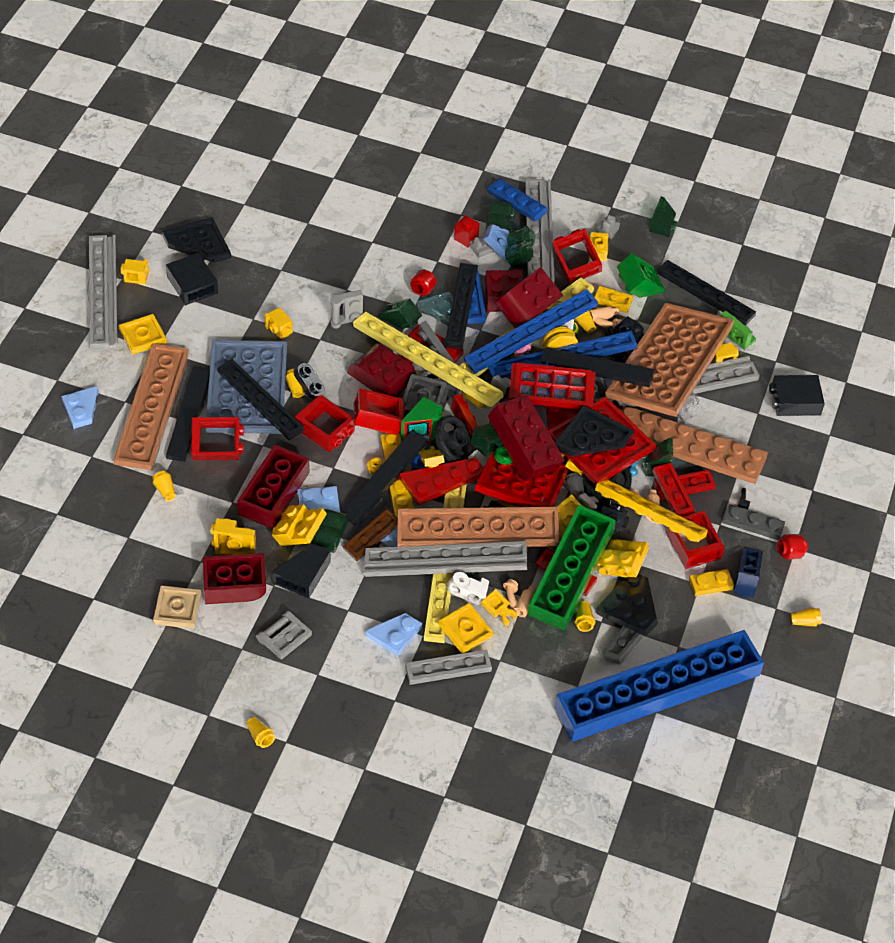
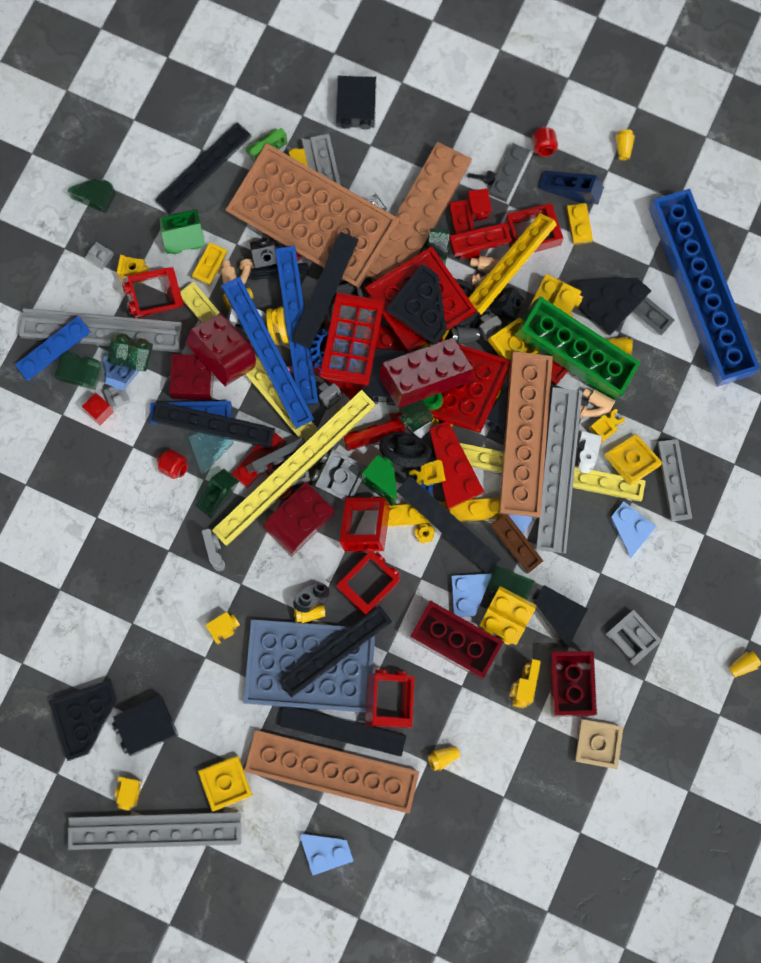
camera: 85 degrees left, 25 degrees up
none -> red brick [467,188,492,221]

